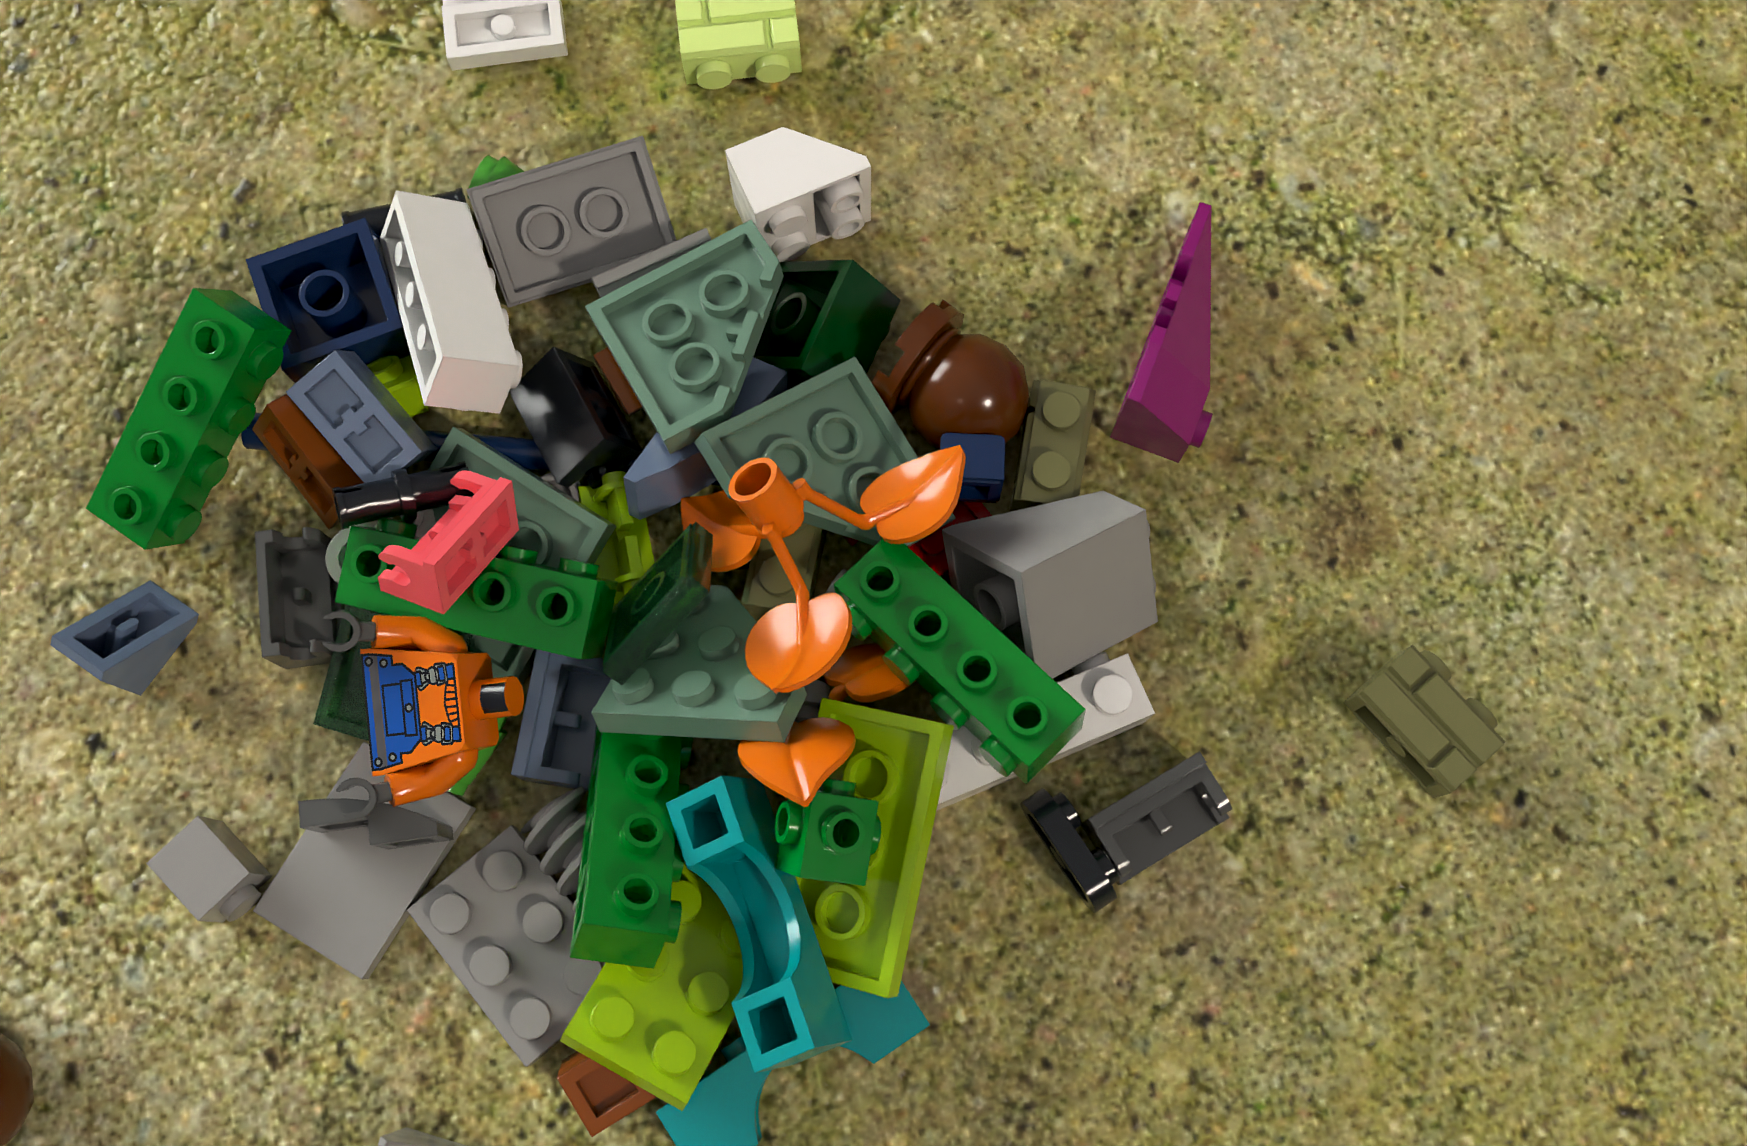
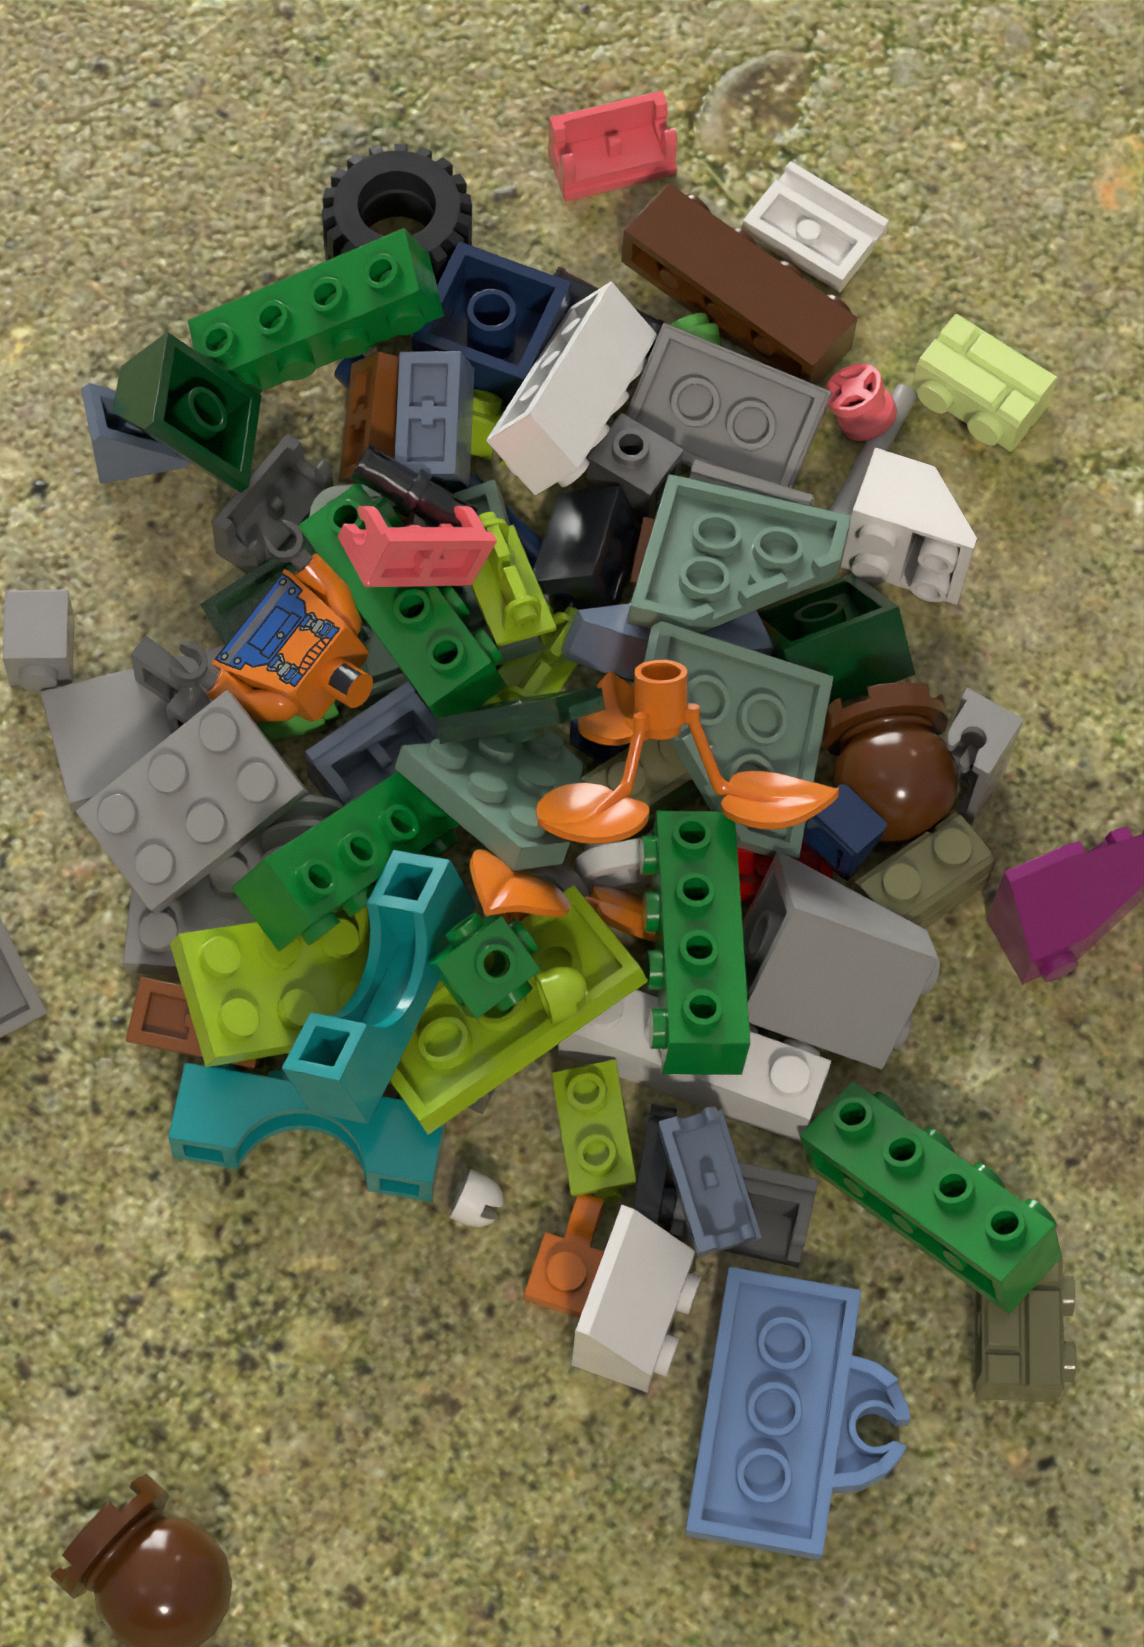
camera: 40 degrees right, 10 degrees down
none -> light grey plate [76,690,309,915]
none -> dark green slope [112,332,262,493]
none -> black tyre [322,144,472,285]
none -> white hinge [449,1169,504,1228]
none -> lime hinge [471,512,557,647]
none -> orange plate [524,1194,604,1318]
none -> lime hinge [534,966,588,1025]
none -> coral hinge [548,91,677,202]
none -> lime hinge [552,1059,637,1204]
none -> white slope [571,1205,702,1393]
none -> flat silver brick [586,413,684,521]
none -> reddish brown brick [621,183,858,386]
none -> sand blue hinge [658,1106,762,1258]
none -> medium blue plate [684,1267,910,1561]
none -> green brick [799,1081,1062,1314]
none -> coral wheel [825,363,897,441]
none -> light grey bar [829,384,917,525]
none -> light grey hinge [946,688,1024,825]

